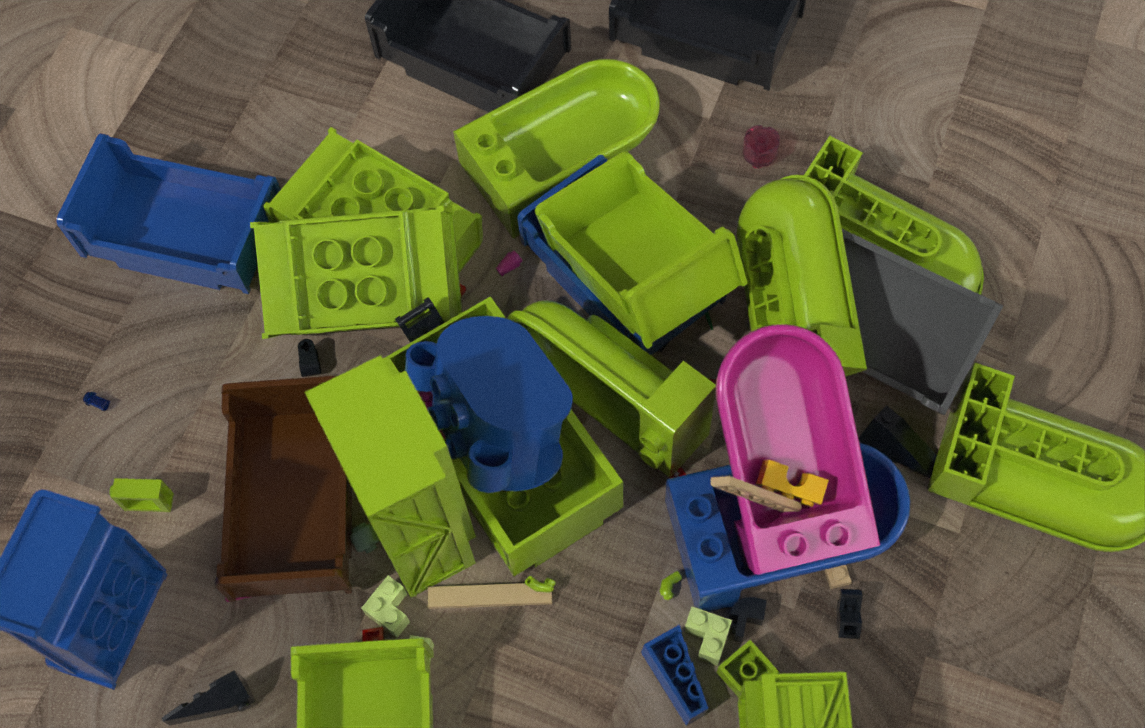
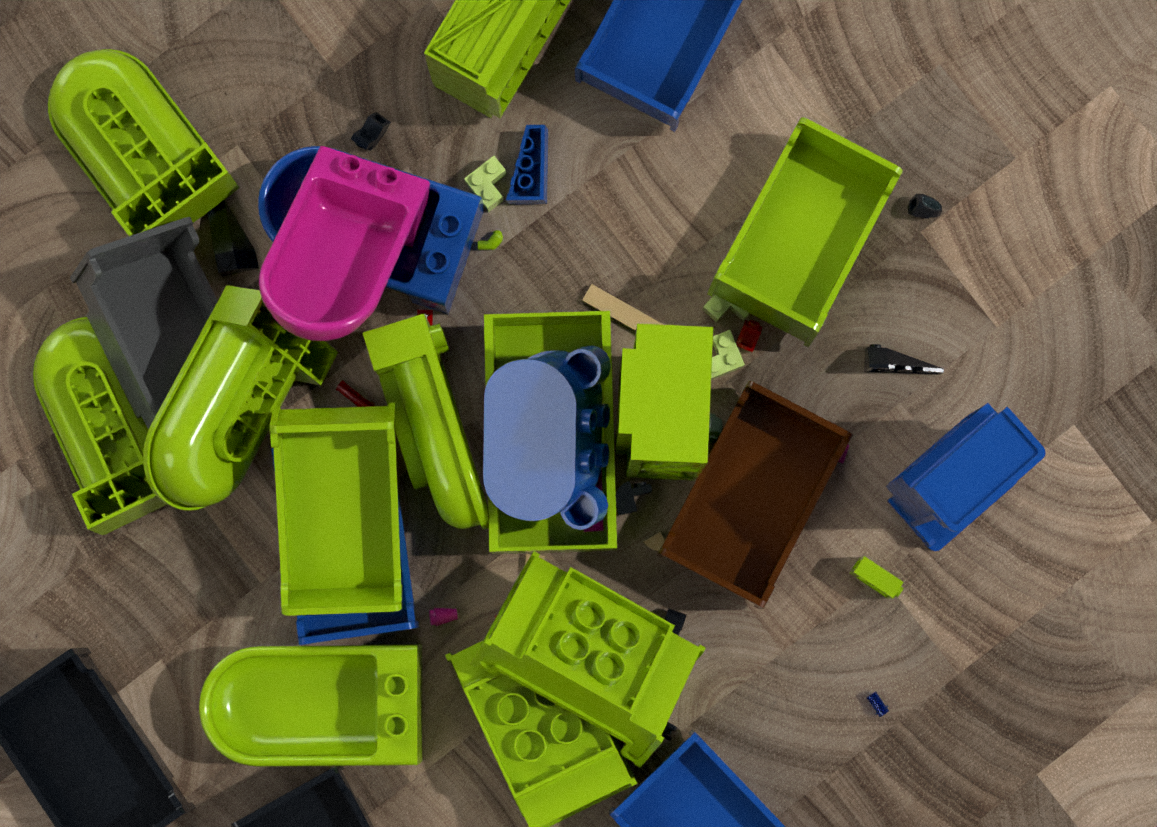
camera: 150 degrees left, 20 degrees up
black plate [395,297,445,343] -> none
lime arm [525,576,556,593] -> none
tan tile [711,476,801,512] -> none
lime brick [717,640,780,697] -> none
black brick [729,597,767,642] -> none
clear pink brick [742,125,780,168] -> none
yellow arch [756,460,829,507] -> none

